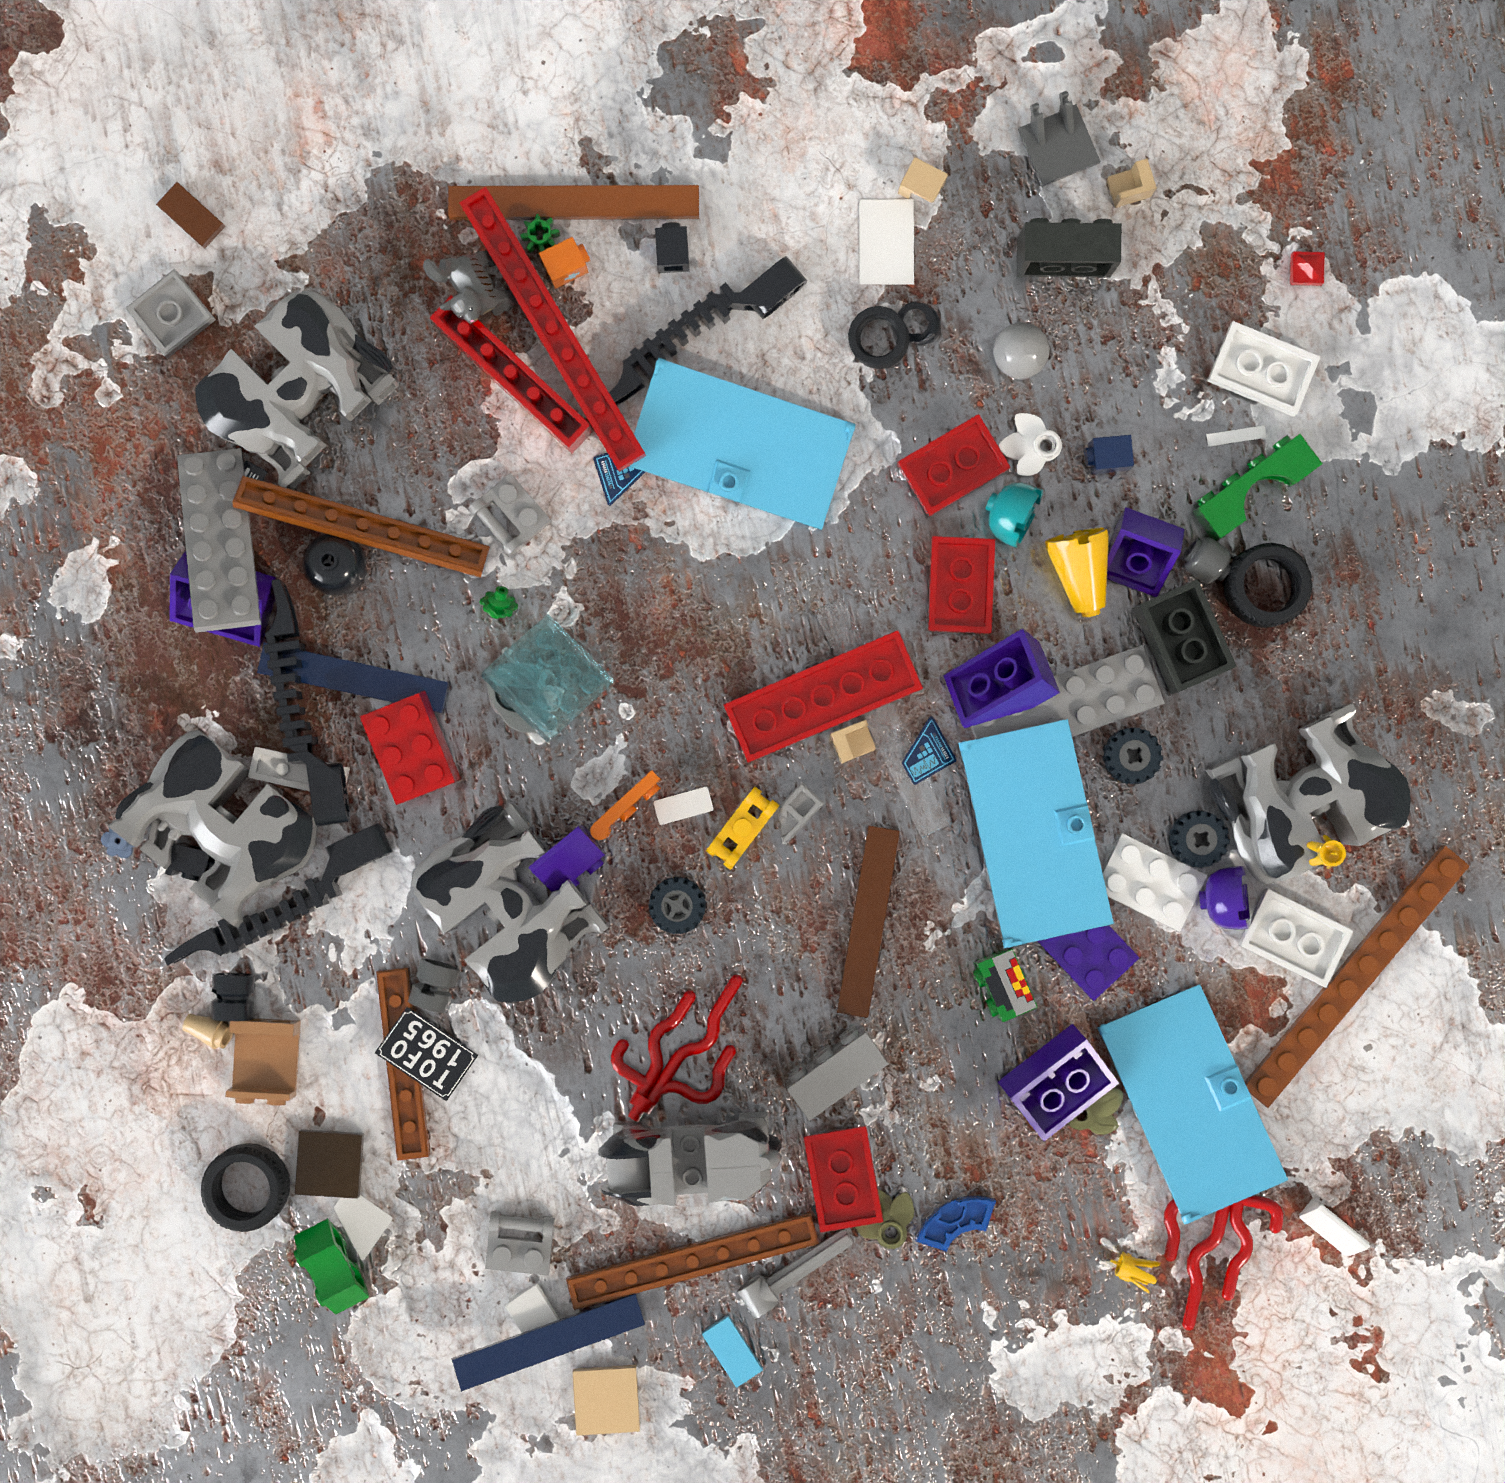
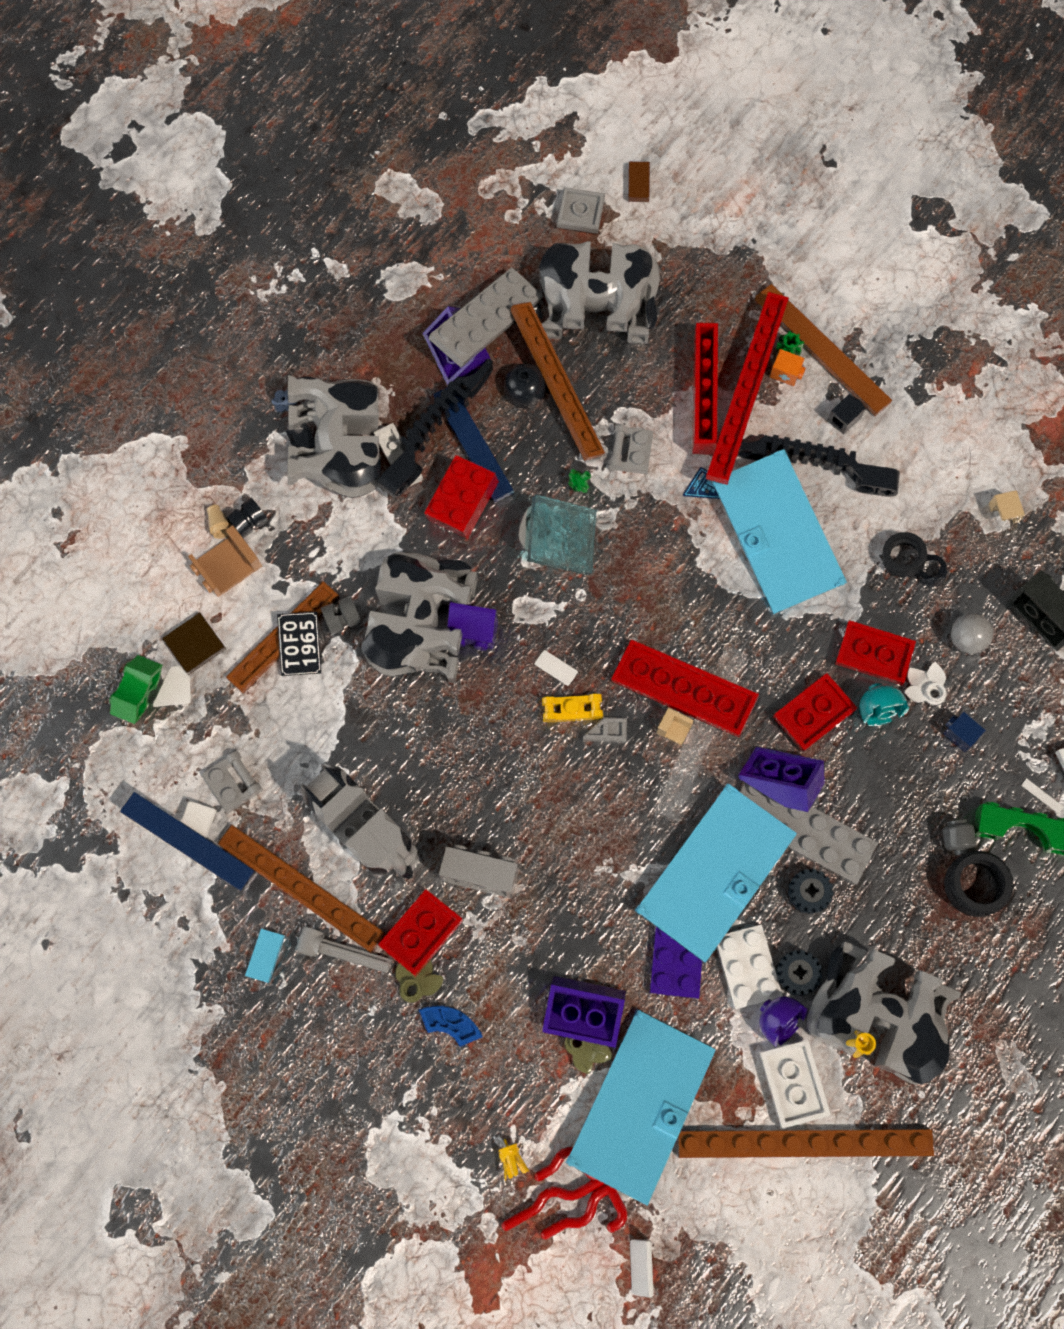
camera: 55 degrees right, 15 degrees down
black piece [164,823,393,966] -> none
black tyre [201,1143,290,1232] -> none
dark grey animal [423,250,518,324] -> none
tan tile [572,1365,640,1436] -> none
orange plate [590,770,662,840] -> none
red plant [611,974,743,1122] -> none
black wheel [649,877,706,934] -> none
reddish brown tile [837,825,900,1018] -> none
white sticker [859,199,914,285] -> none
dark blue sticker [901,716,957,785] -> none
brick [972,948,1038,1022] -> none
yellow cone [1045,527,1109,617] -> none
dark purple slope [1107,507,1185,597] -> none
pearl dark grey brick [1132,579,1237,694] -> none

